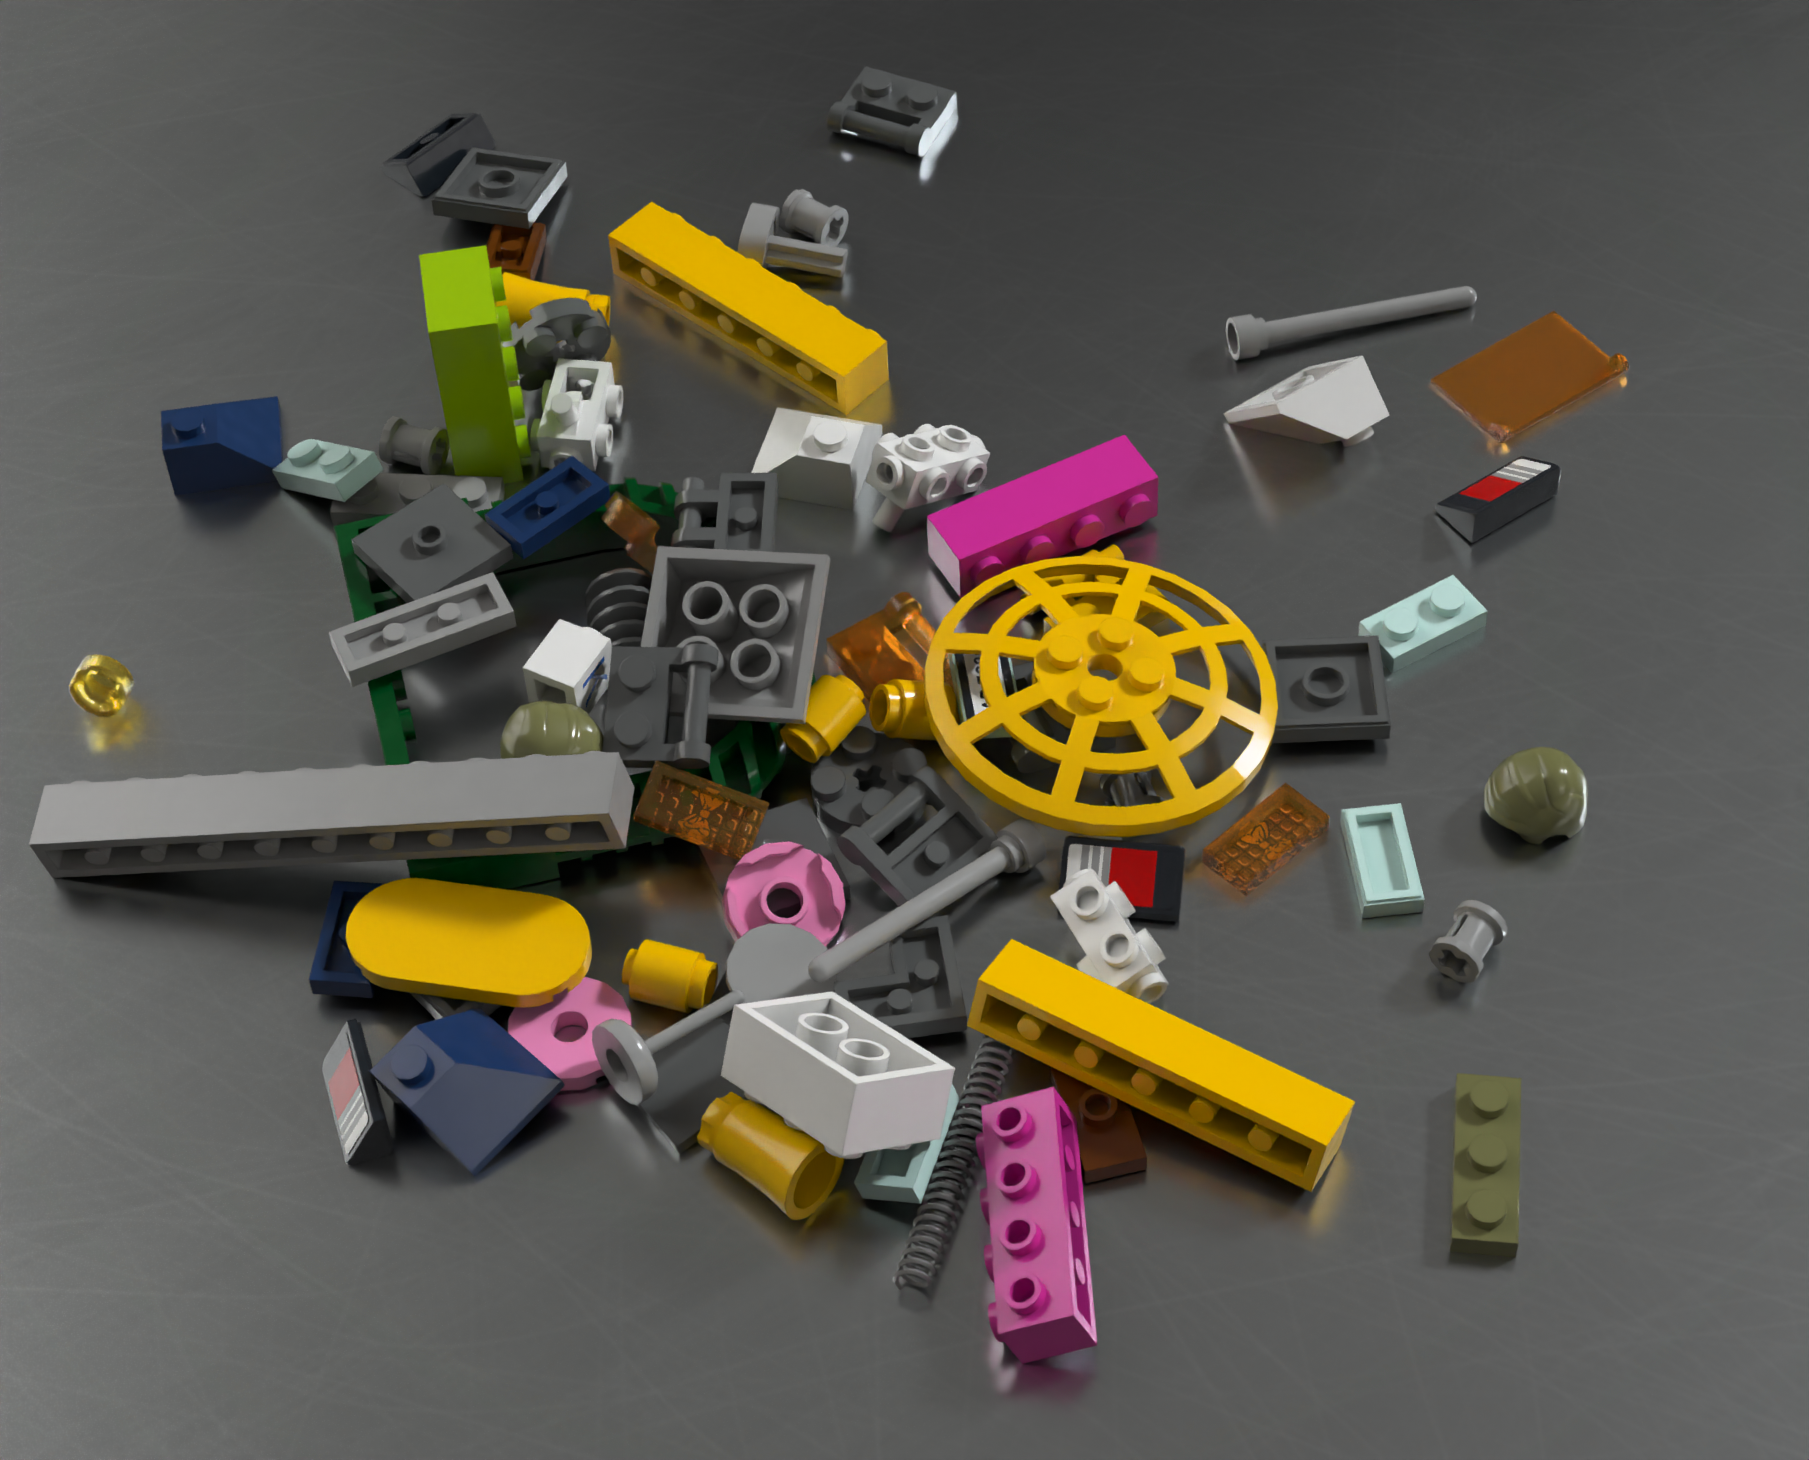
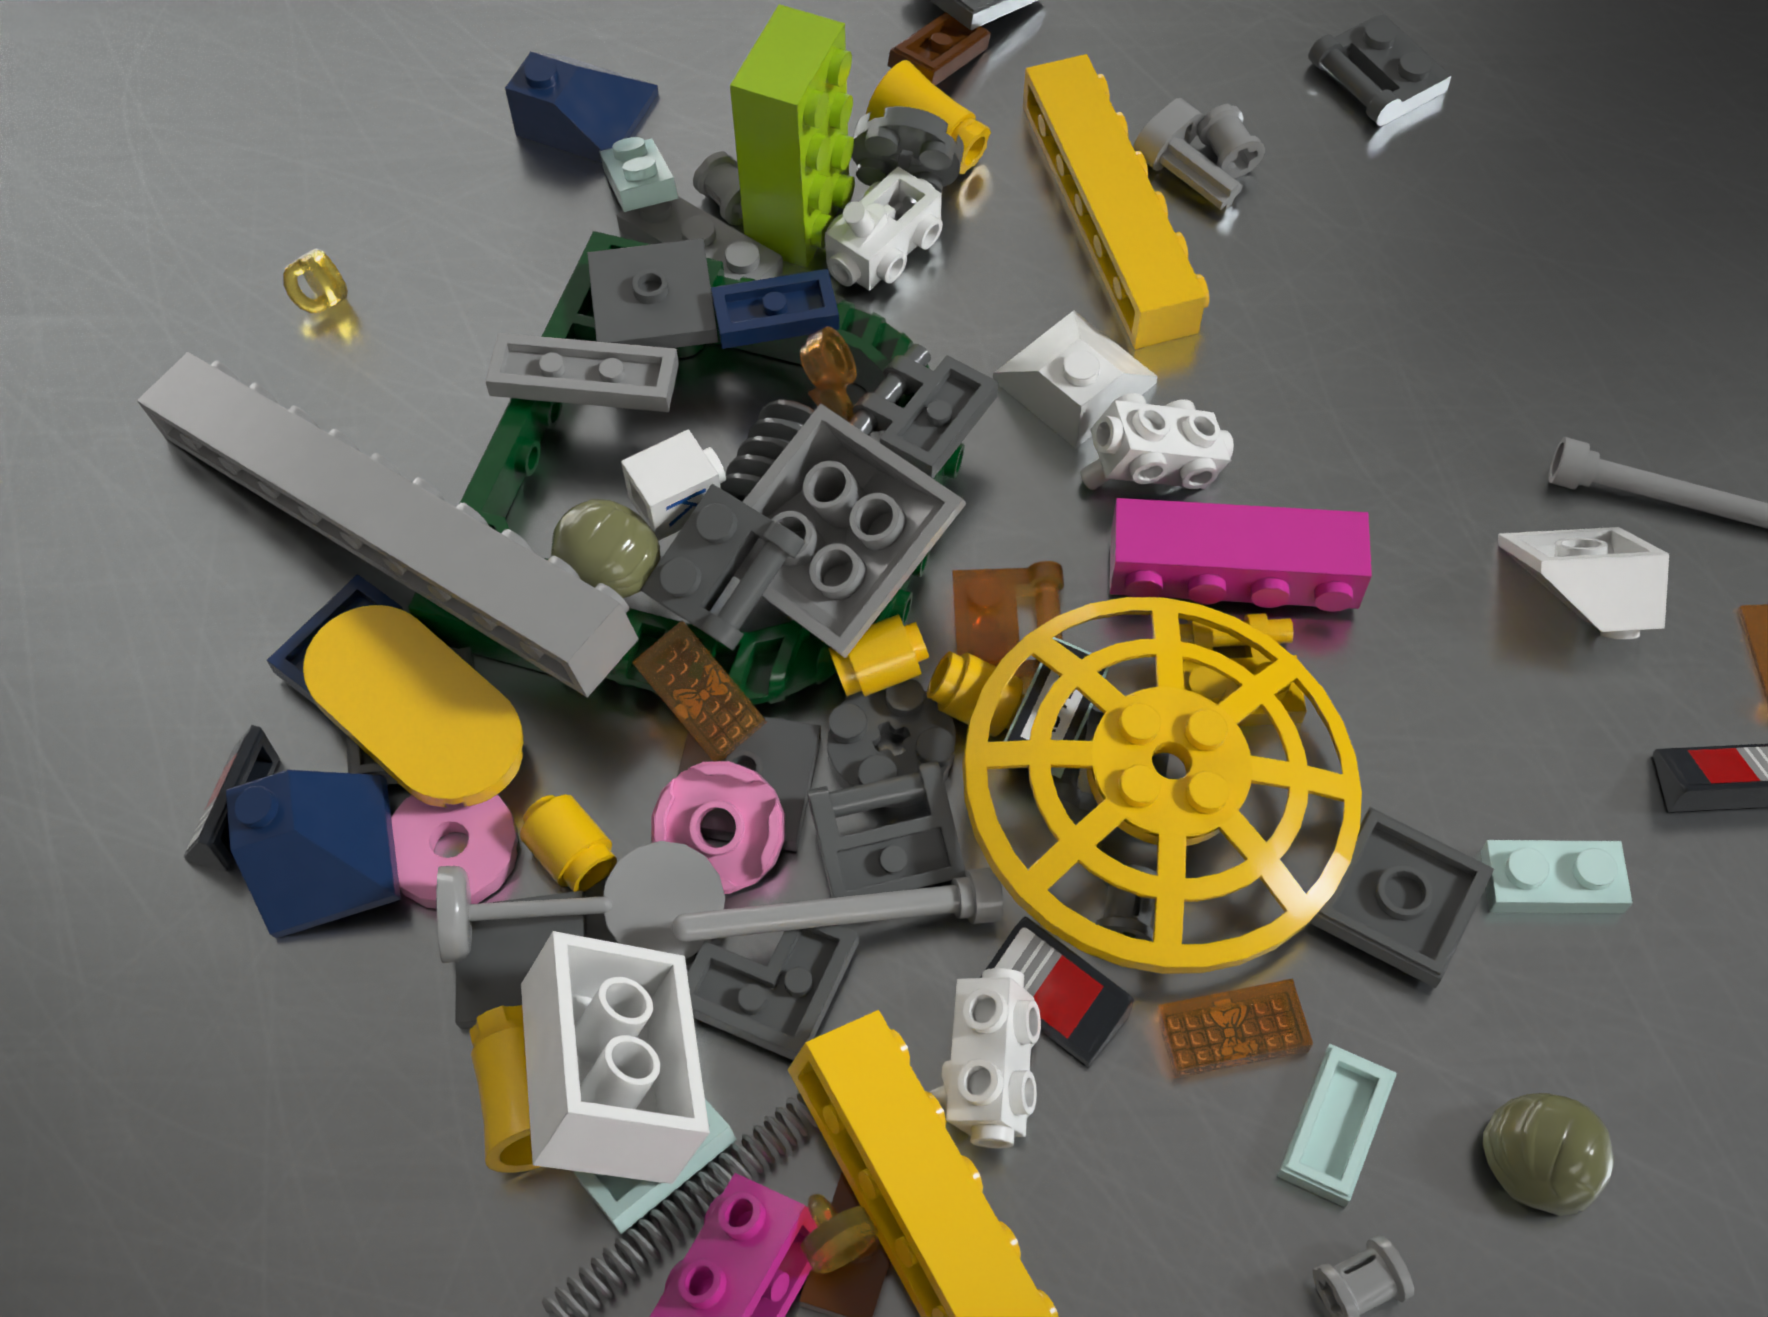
camera: 30 degrees right, 10 degrees up
none -> clear yellow tile [800,1194,878,1274]

